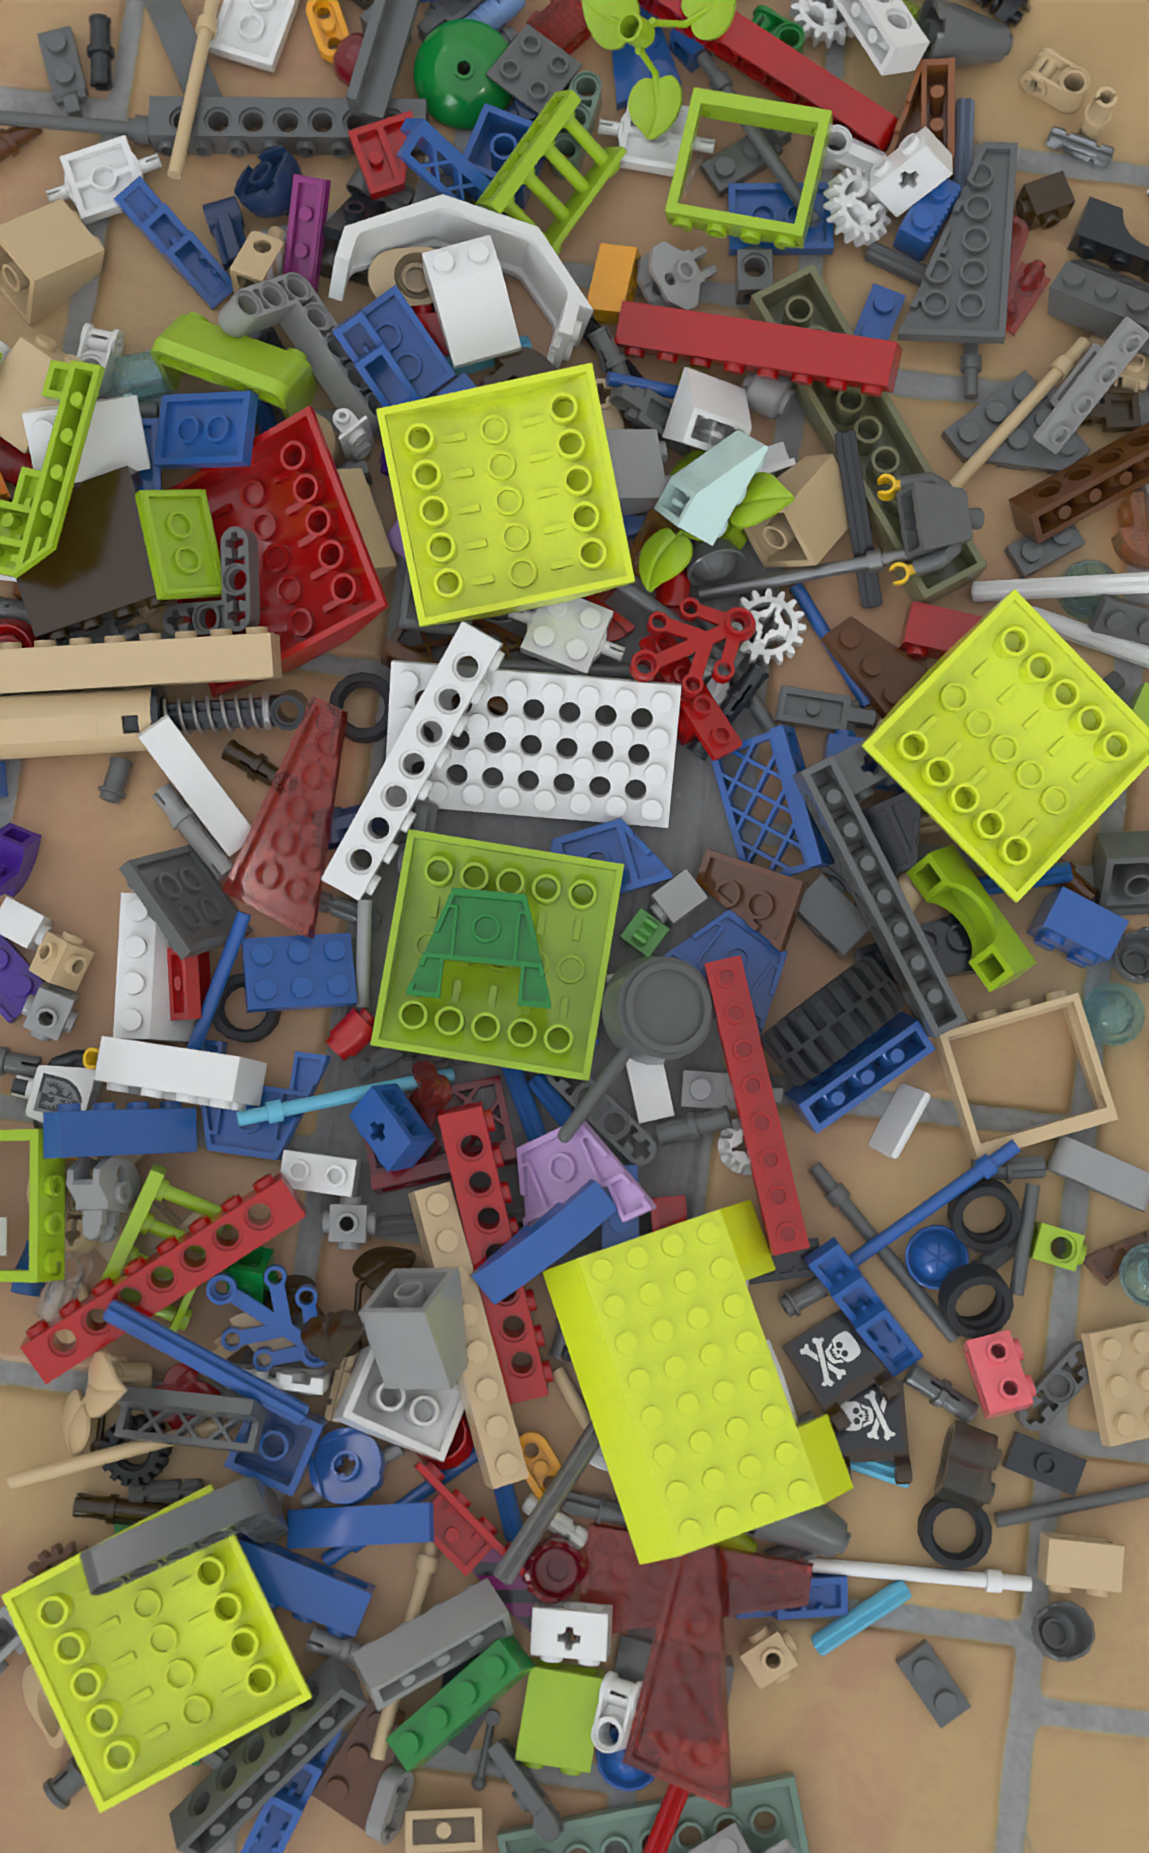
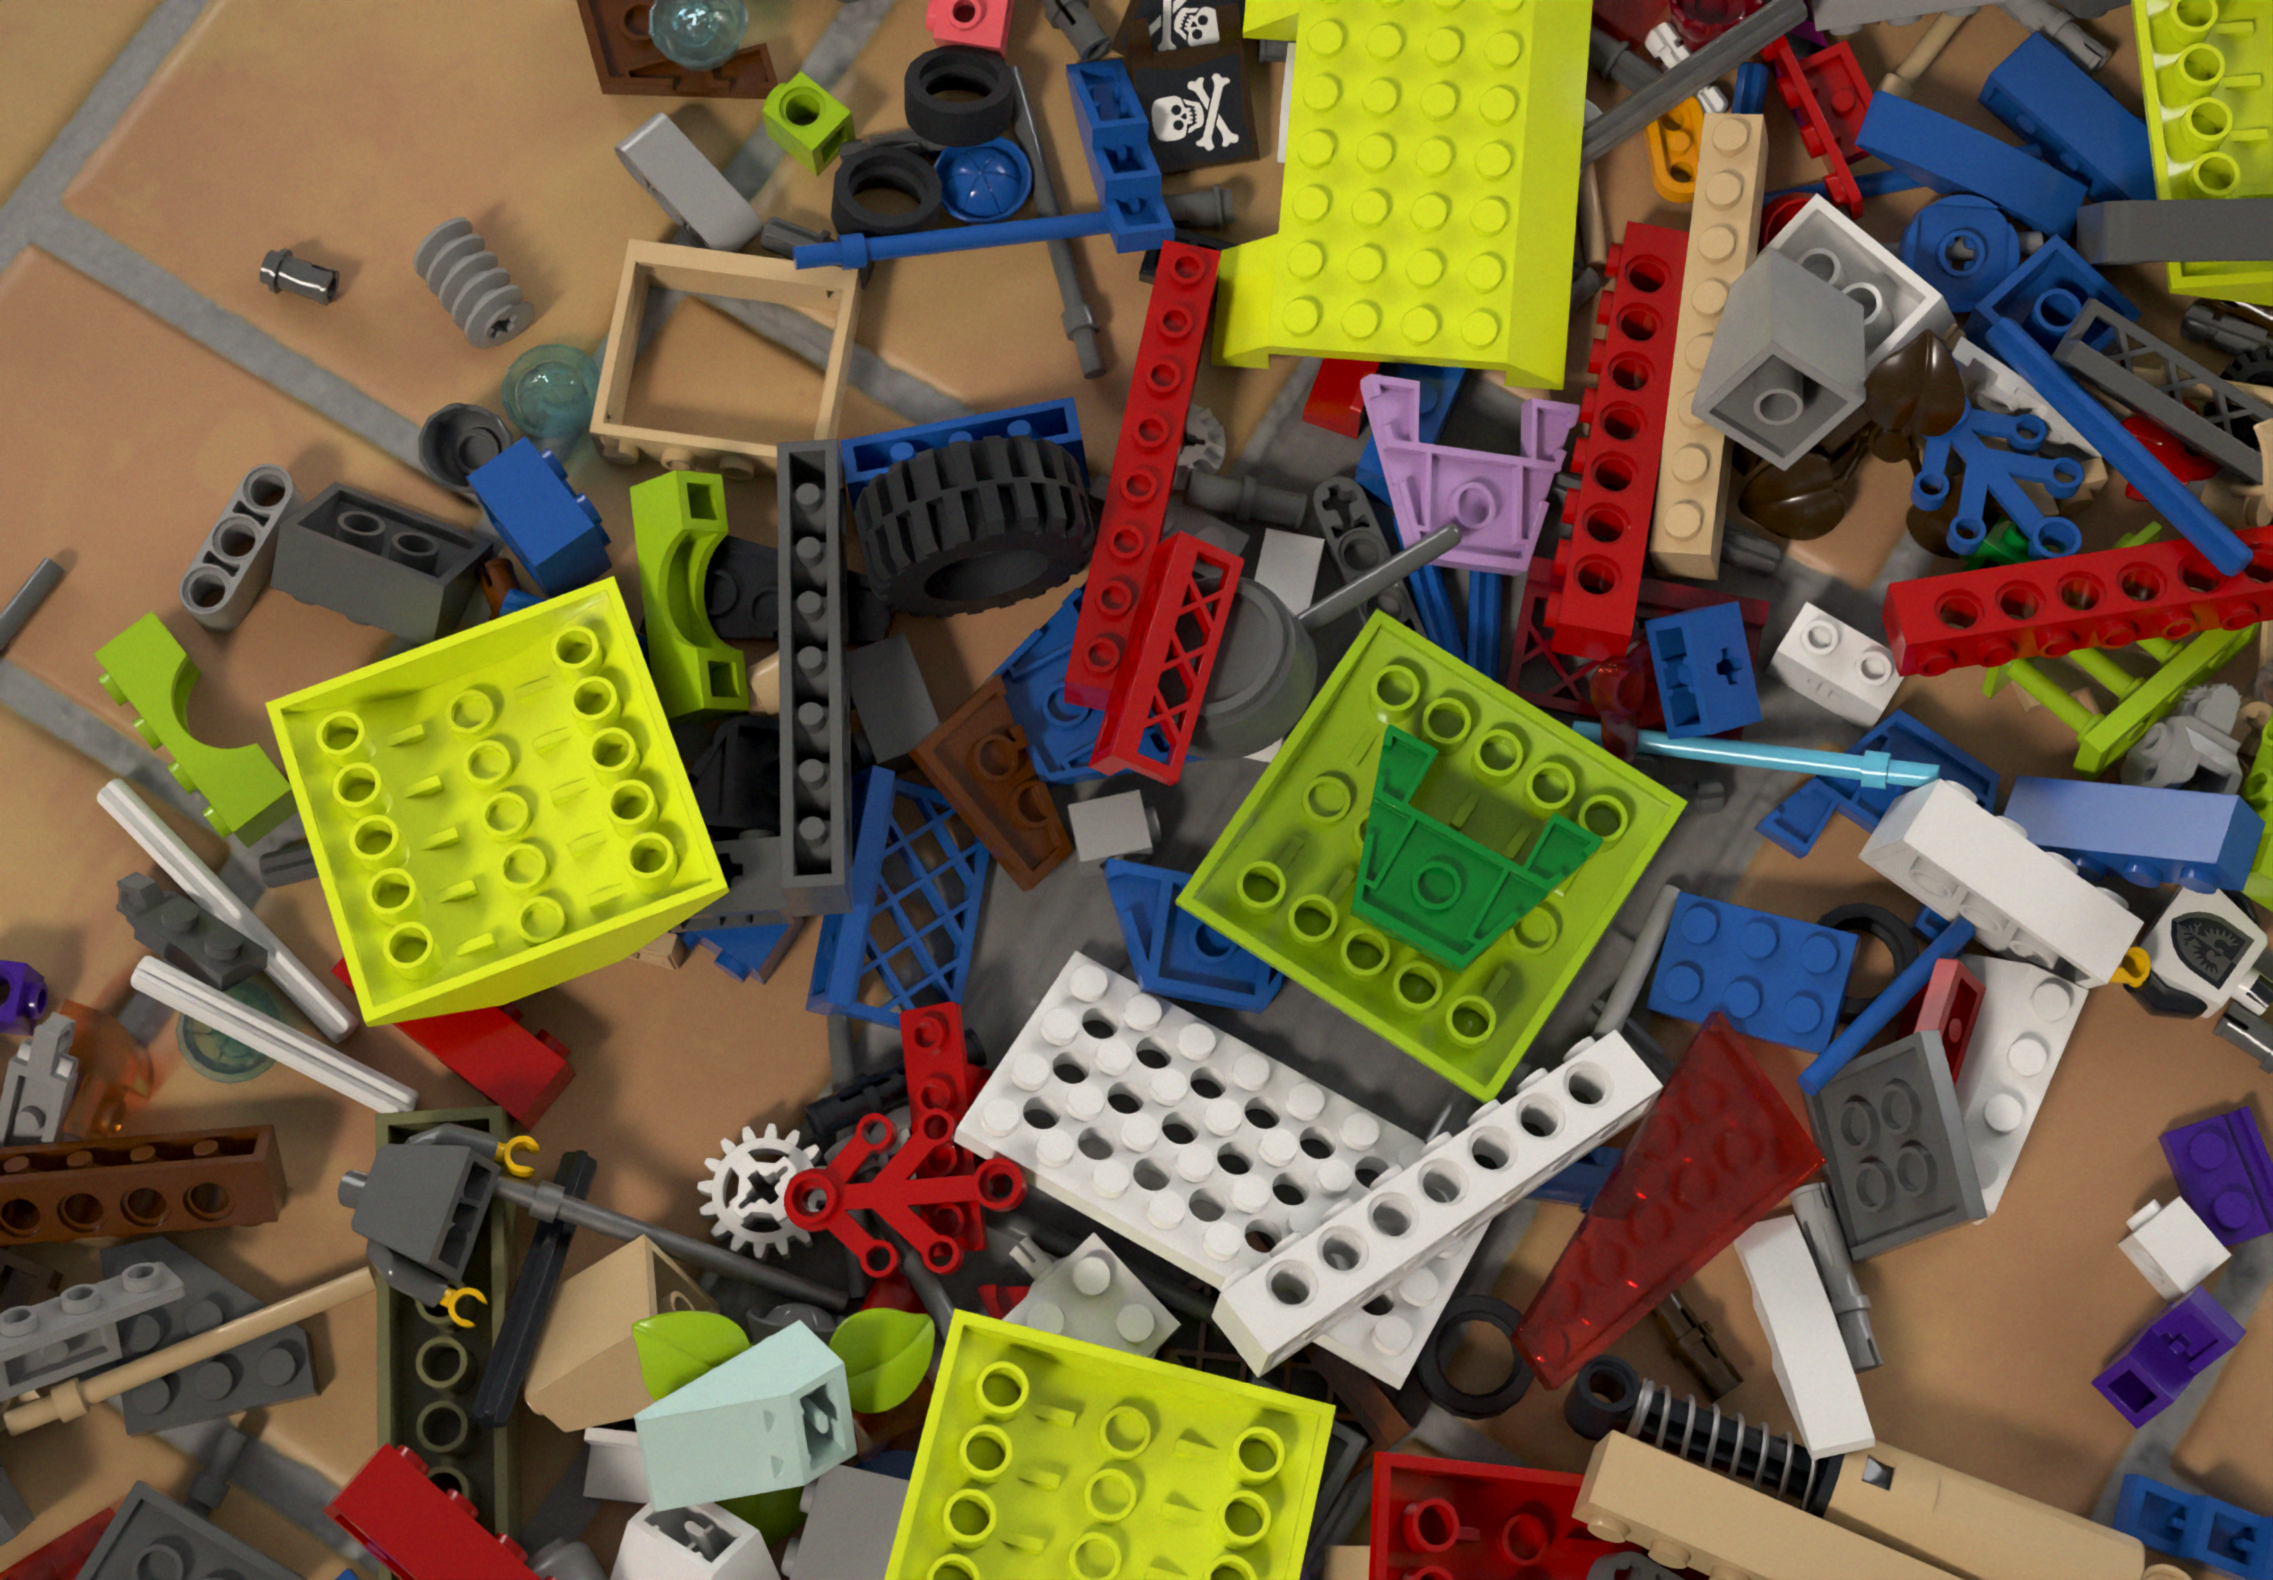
camera: 155 degrees left, 10 degrees down
light grey brick [21,981,80,1042] -> none
tan brick [29,930,95,991] -> none
dark grey pin [98,756,133,804] -> none
light grey brick [323,1196,377,1249] -> none
red brick [325,1007,375,1061] -> none
blue slope [470,1179,618,1305] -> none
bright green tile [619,908,670,956] -> none
dark grey hinge [775,685,876,732] -> none
blue bar [790,582,871,709] -> none
reddish brown wing [821,616,929,719] -> none
white slope [868,1084,931,1159] -> none
dark grey plate [1004,525,1085,579] -> none
dark grey bar [1009,1183,1040,1296] -> none
none -> red fence [1088,531,1245,786]

